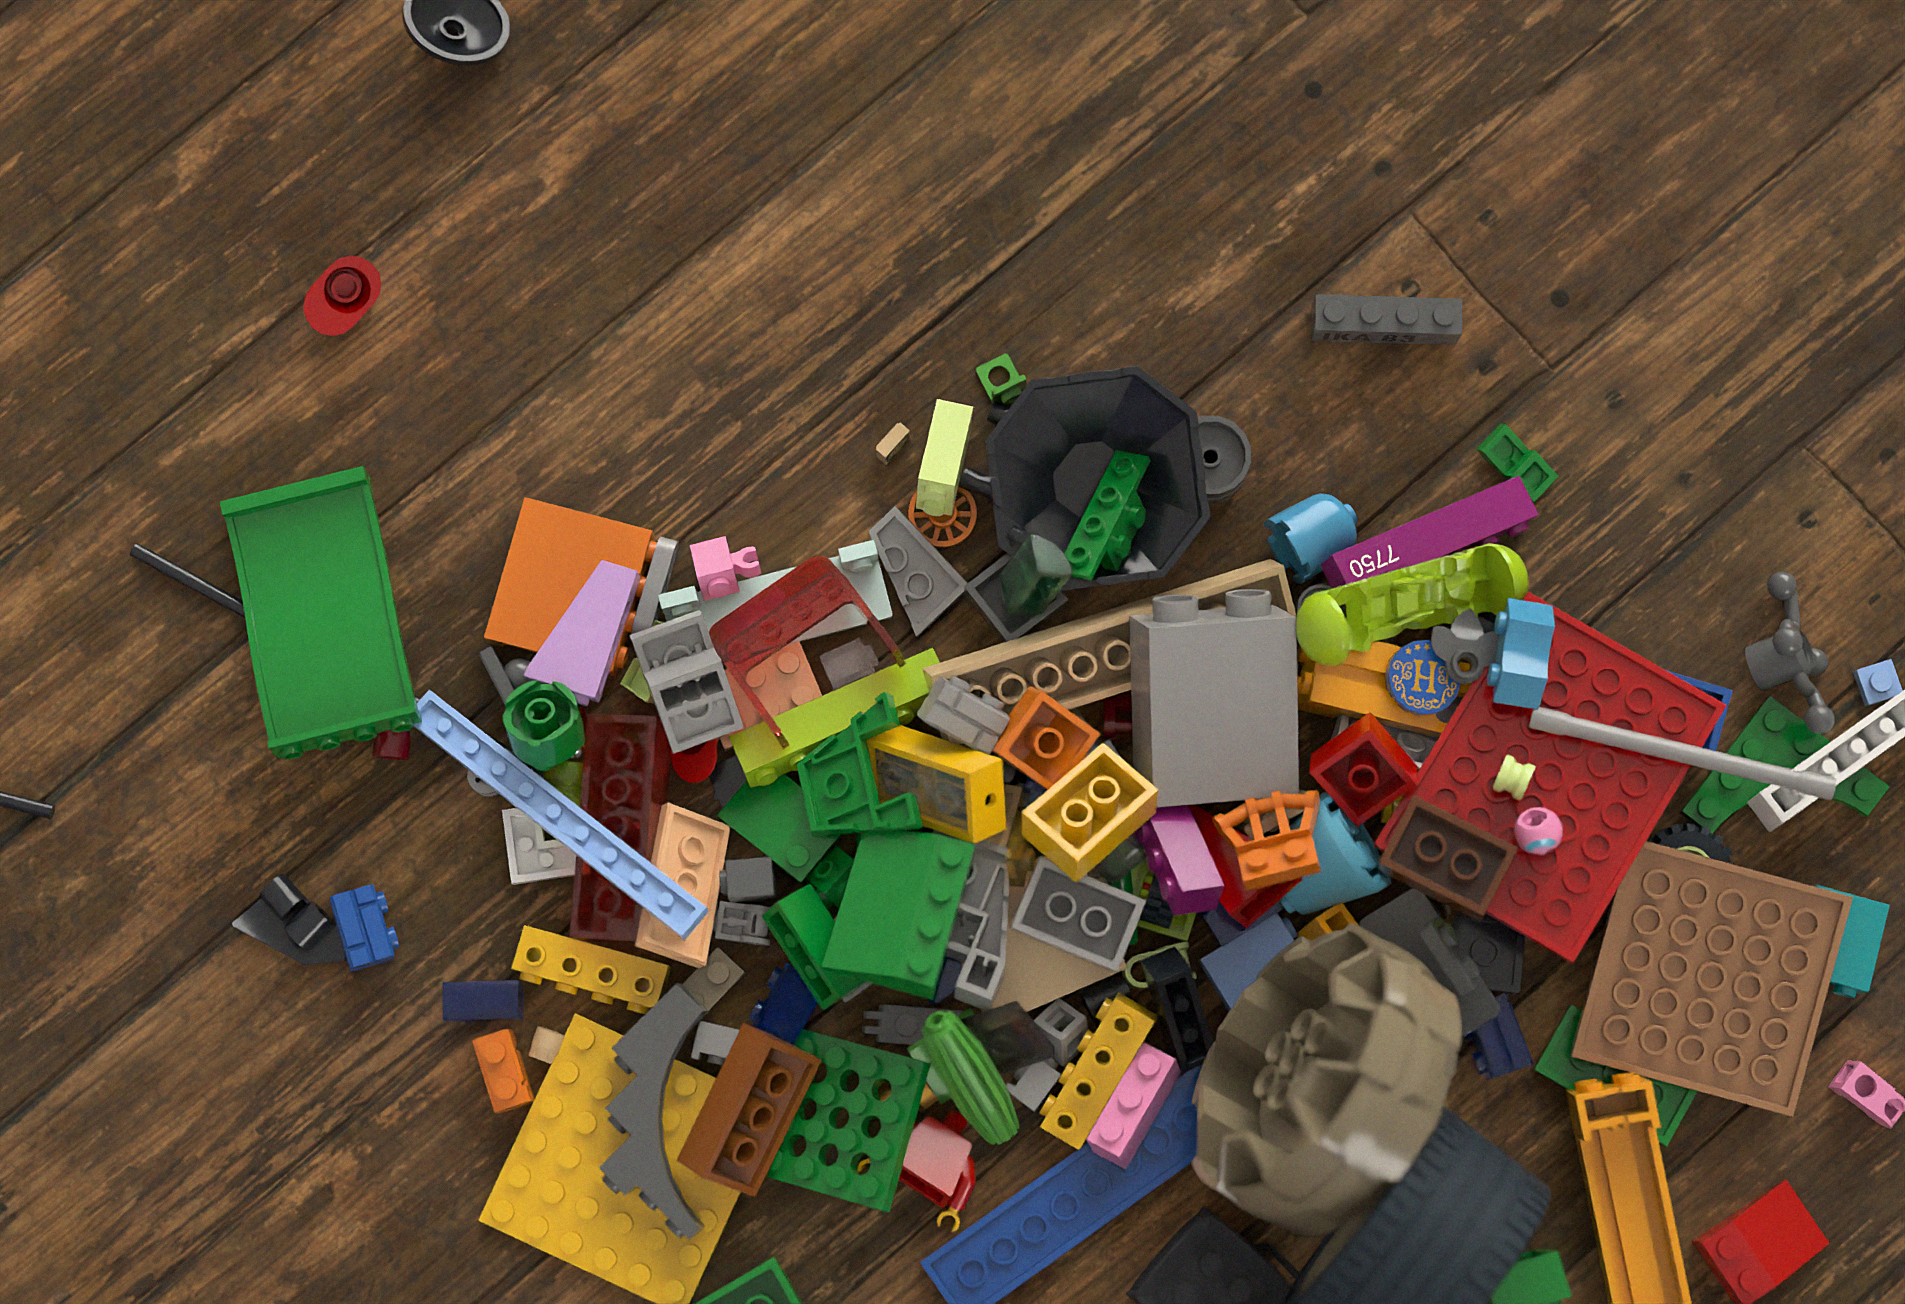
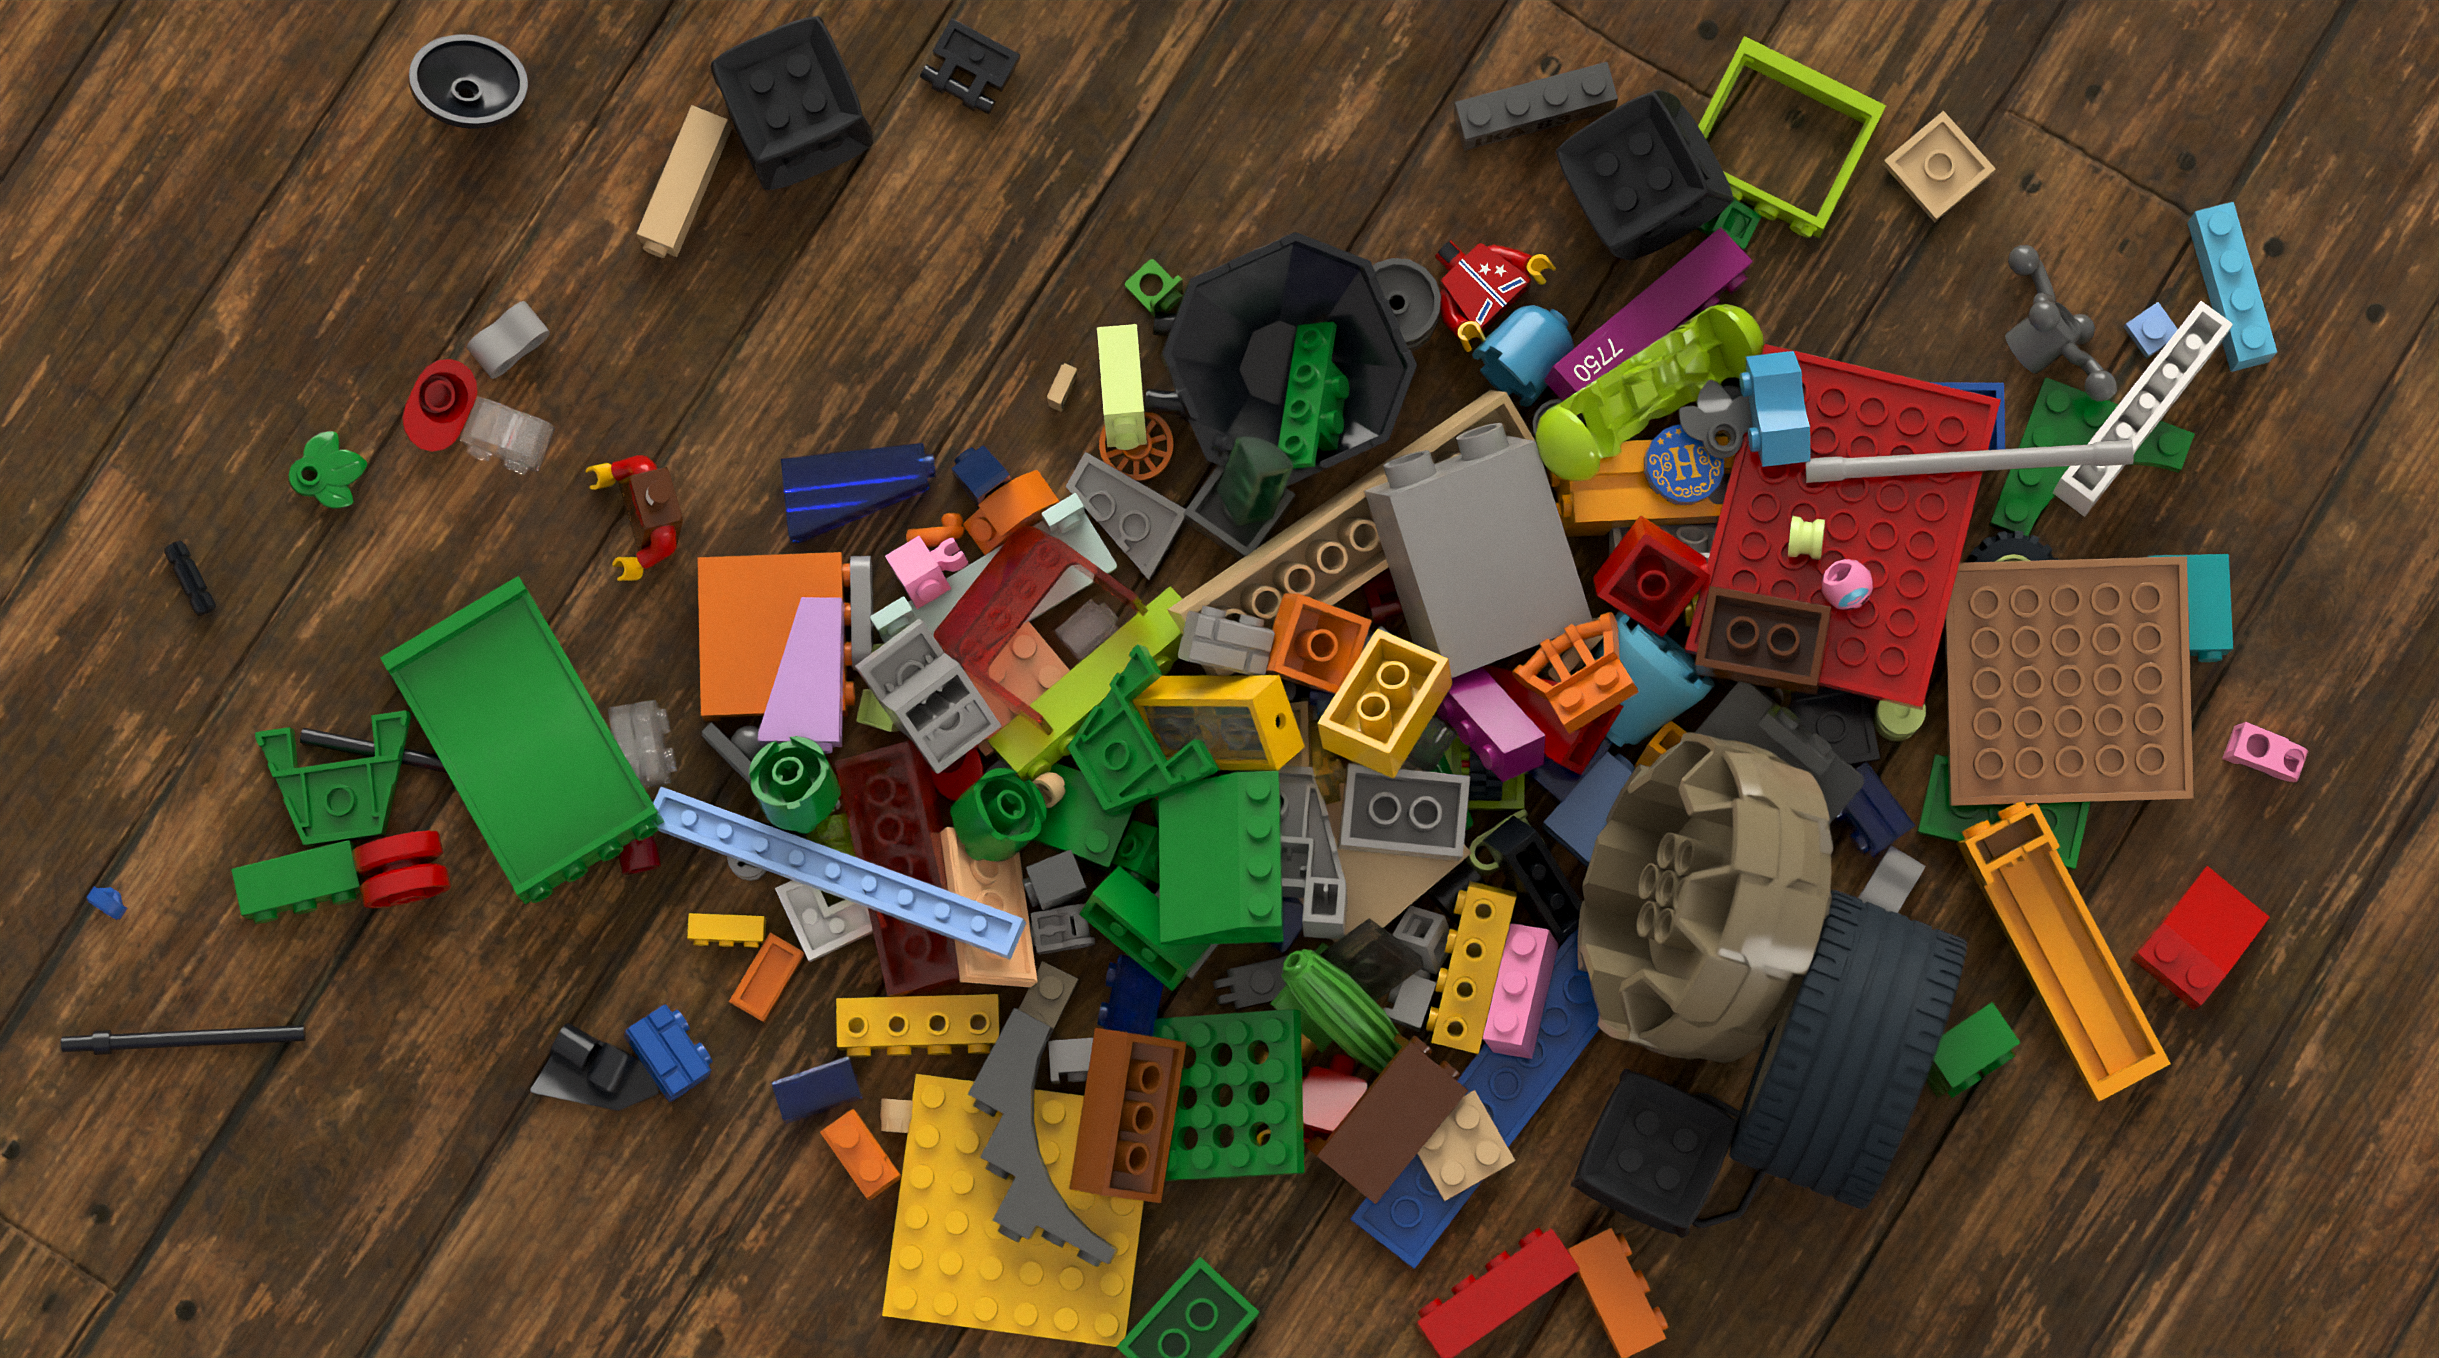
camera: 15 degrees left, 0 degrees up
none -> black axle [164,540,216,616]
none -> green brick [231,840,364,924]
none -> green wing [255,710,411,847]
none -> green plate [288,431,367,509]
none -> red wheel [352,831,451,908]
none -> clear brick [460,396,555,475]
none -> light grey axle [466,301,550,379]
none -> torso [585,455,683,581]
none -> clear brick [608,700,677,788]
none -> tan brick [636,105,732,258]
none -> yellow piece [687,913,766,948]
none -> black piece [710,16,874,190]
none -> orange tile [729,932,805,1023]
none -> clear blue slope [781,443,936,544]
none -> orange arm [906,513,965,548]
none -> black plate [920,18,1021,115]
none -> green brick [950,768,1047,862]
none -> dark blue slope [951,445,1011,509]
none -> orange brick [963,470,1060,555]
none -> tan hinge [1032,772,1065,808]
none -> reddish brown panel [1305,1033,1468,1204]
none -> tan plate [1417,1090,1515,1202]
none -> red torso [1435,240,1556,352]
none -> black piece [1556,89,1734,261]
none -> lime window [1698,36,1886,238]
none -> light grey axle [1858,845,1926,913]
none -> yellowish green piece [1873,700,1926,741]
none -> tan plate [1883,111,1996,223]

